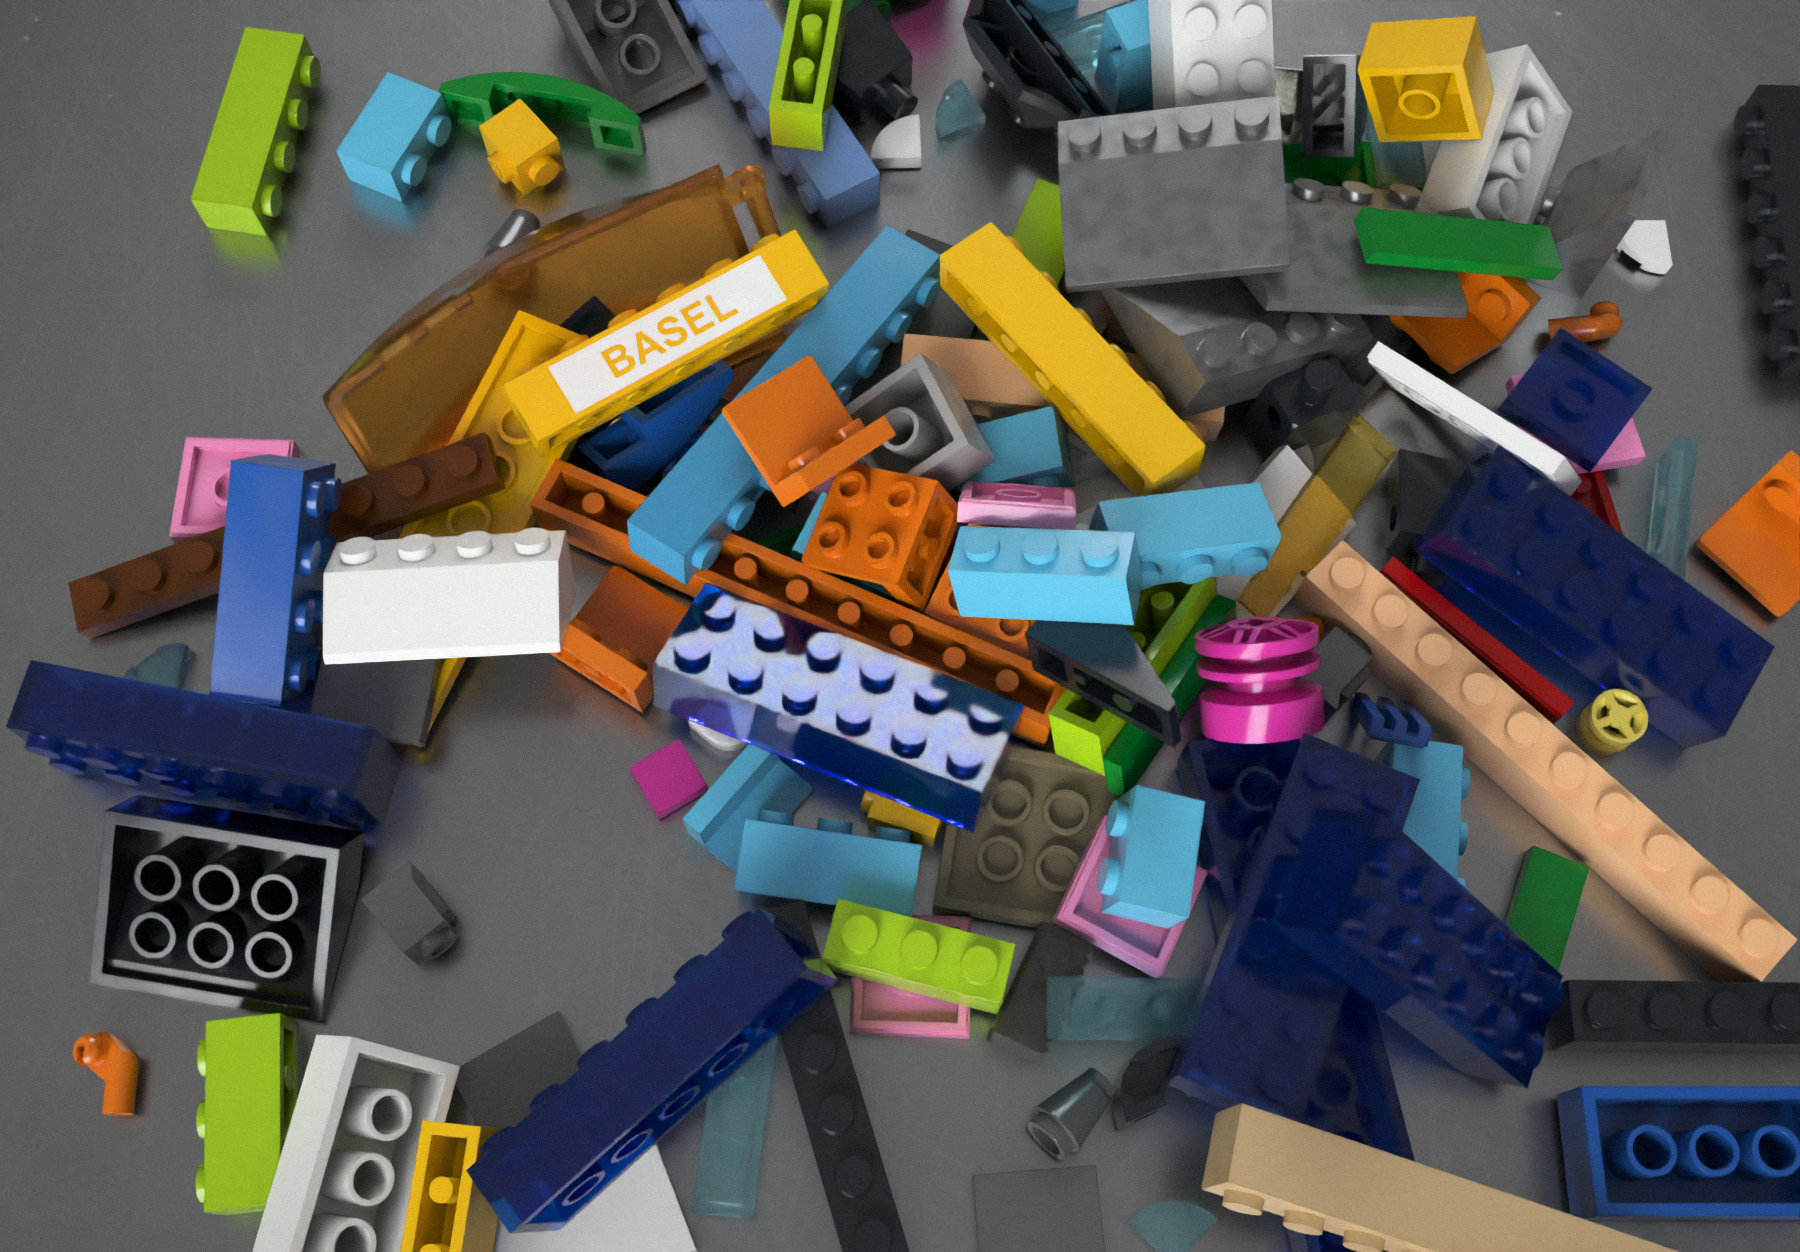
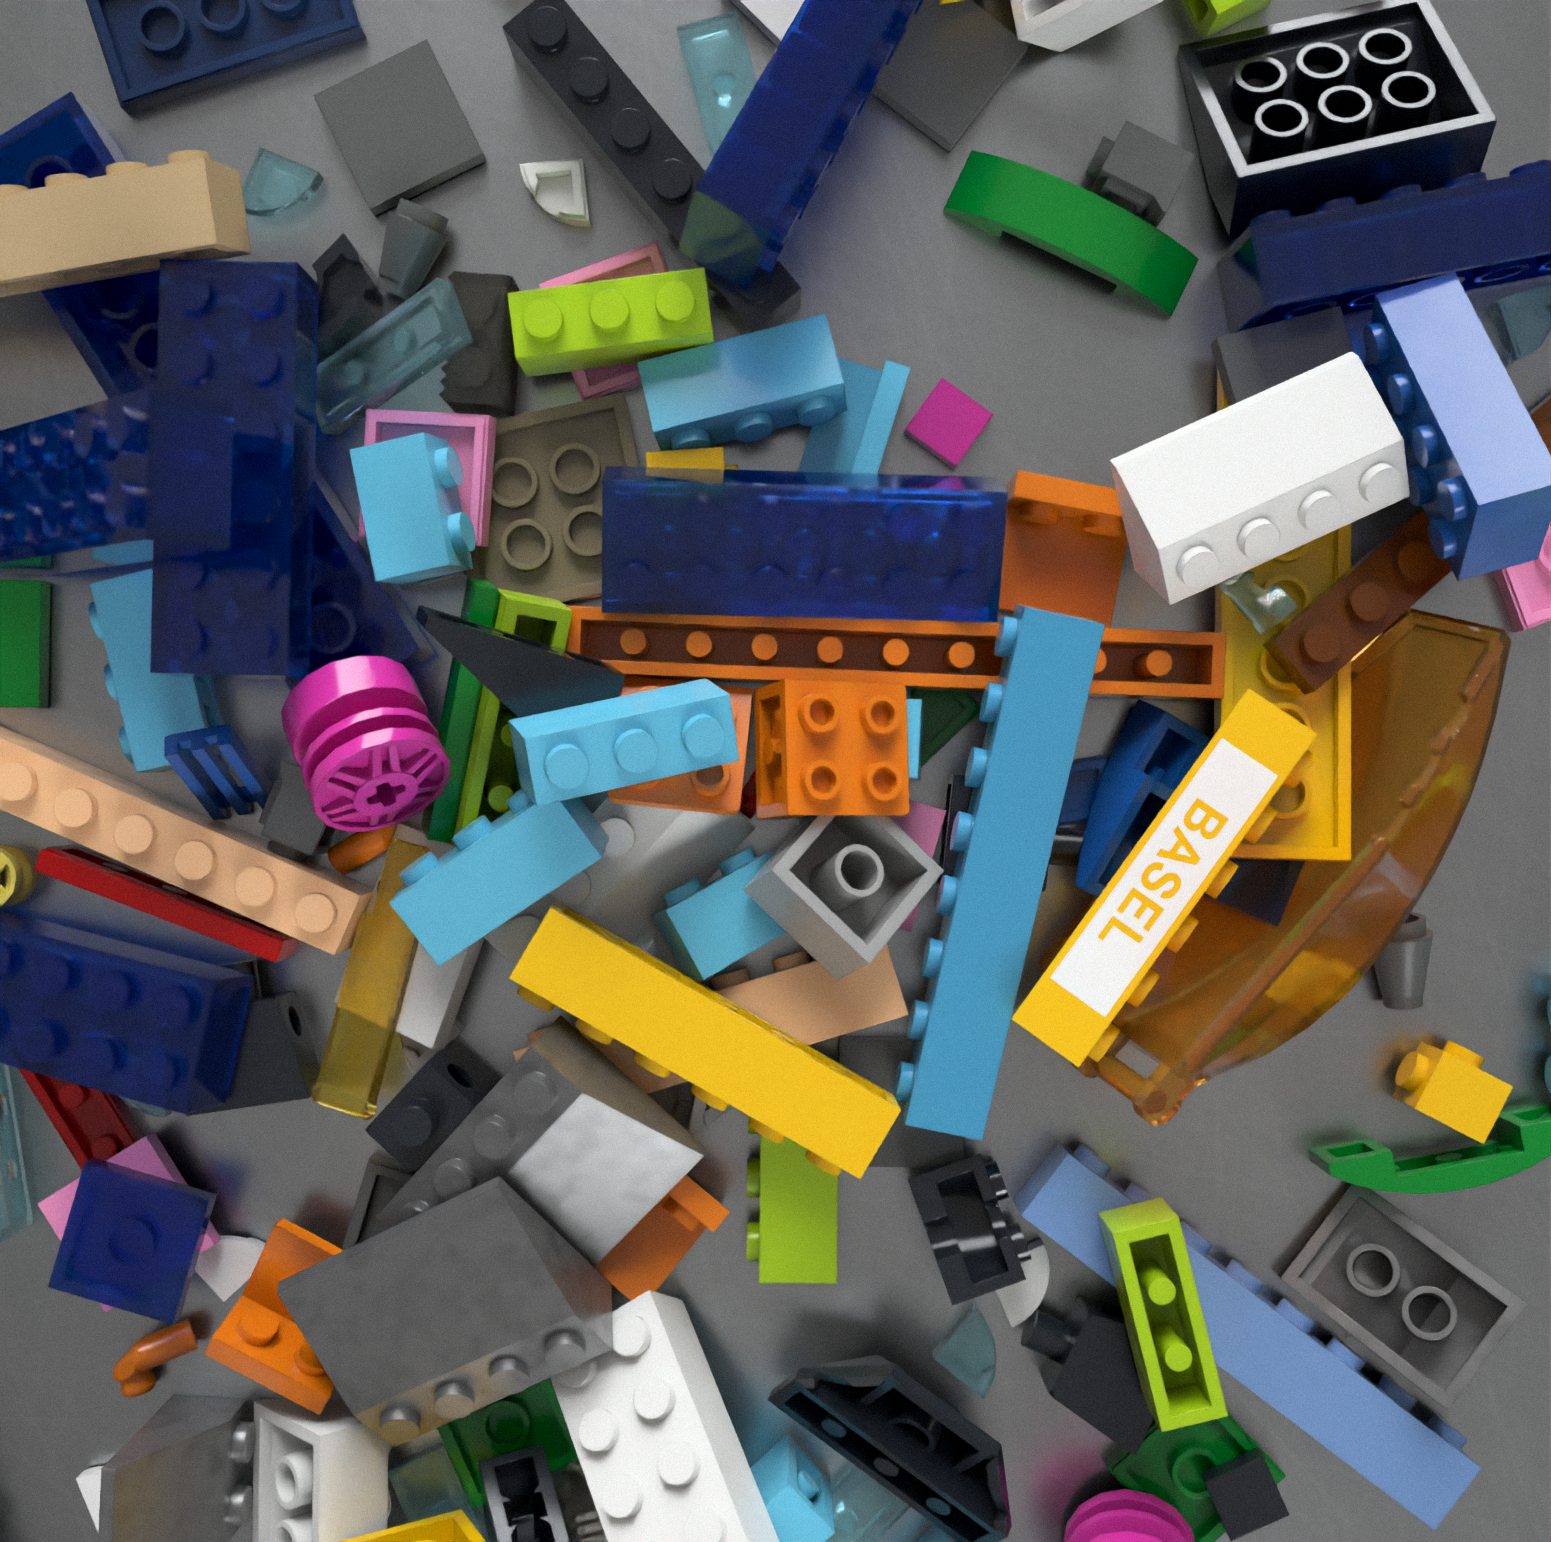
camera: 165 degrees right, 20 degrees up
orange bracket [722,356,896,507] -> none
bright pink tile [957,481,1076,530] -> none
flat silver slope [1058,95,1290,293] -> none
green tile [1353,207,1563,281] -> none
white tile [1367,341,1582,497] -> none
none -> white tile [188,1235,266,1302]
none -> white tile [520,157,592,227]
none -> black cylinder [908,1154,1032,1306]
none -> green slope [943,150,1199,319]
none -> clear light blue tile [1218,570,1297,634]

